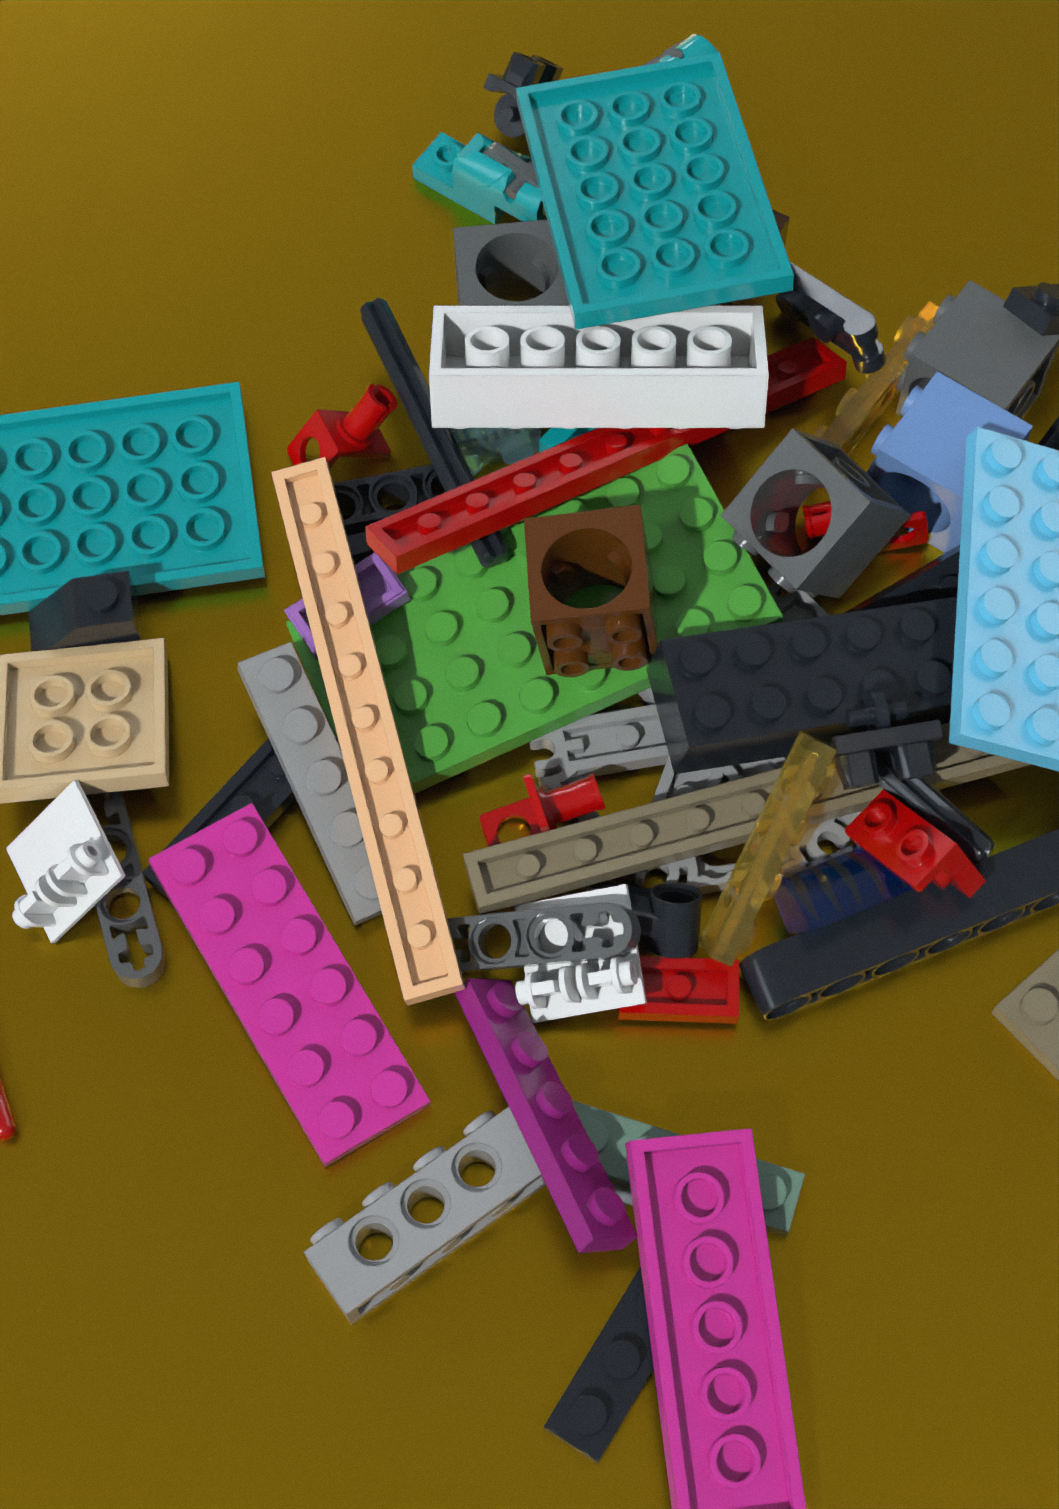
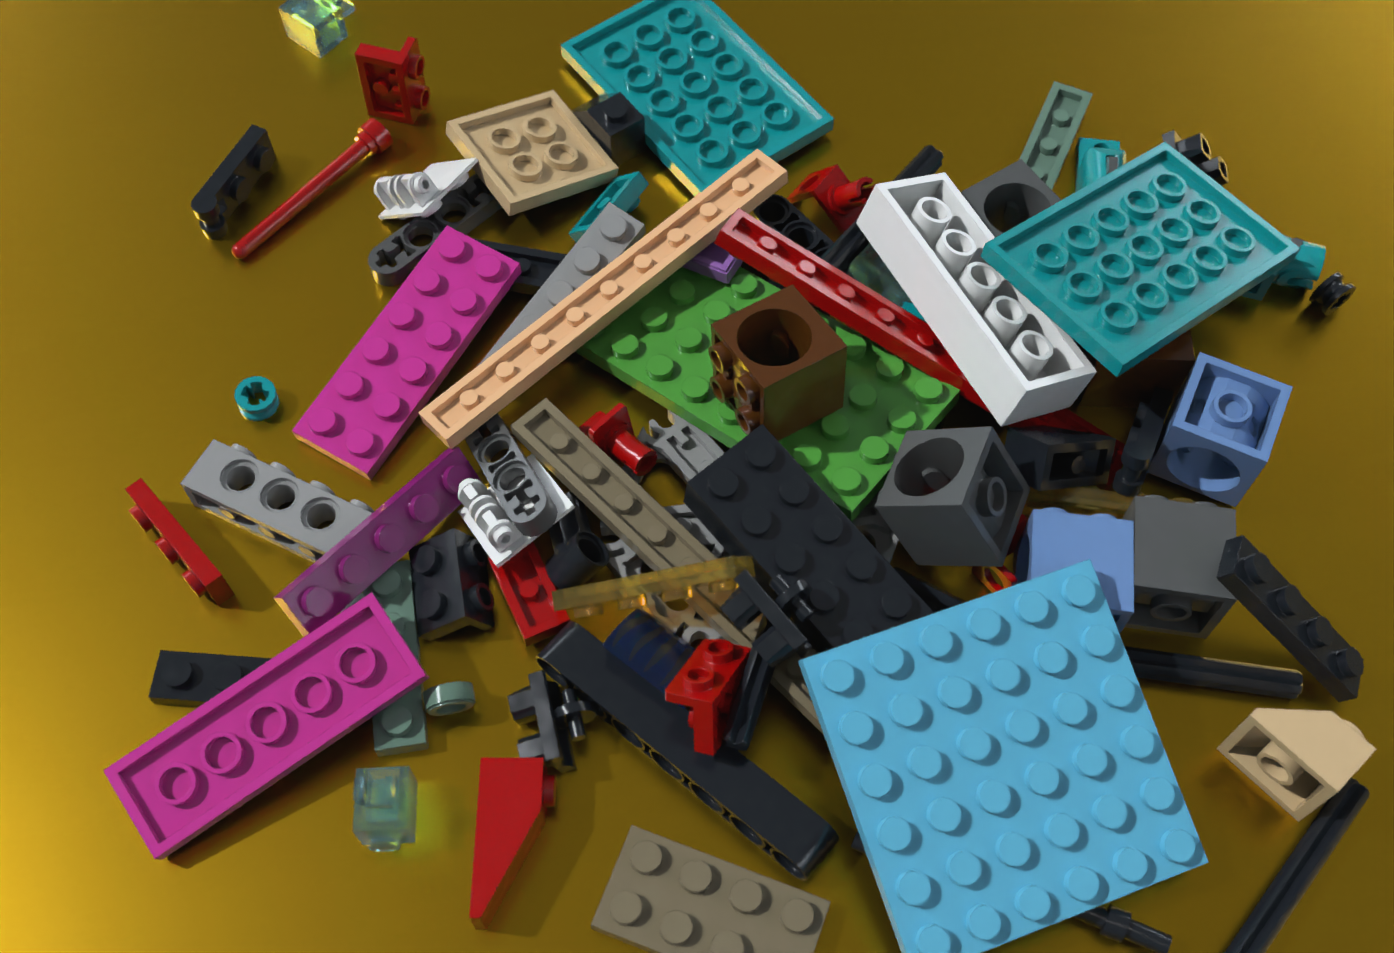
camera: 60 degrees right, 5 degrees down
none -> red plate [125,478,235,606]
none -> teal bush [234,376,279,421]
none -> clear light blue brick [353,766,417,852]
none -> black bracket [409,528,495,641]
none -> sand green tile [423,681,476,716]
none -> red slope [469,757,556,930]
none -> black hips [508,670,596,773]
none -> teal plate [568,171,649,243]
none -> black slope [1004,425,1116,491]
none -> sand green plate [1019,81,1093,190]
none -> medium blue brick [1147,352,1293,507]
none -> black bush [1309,272,1356,316]

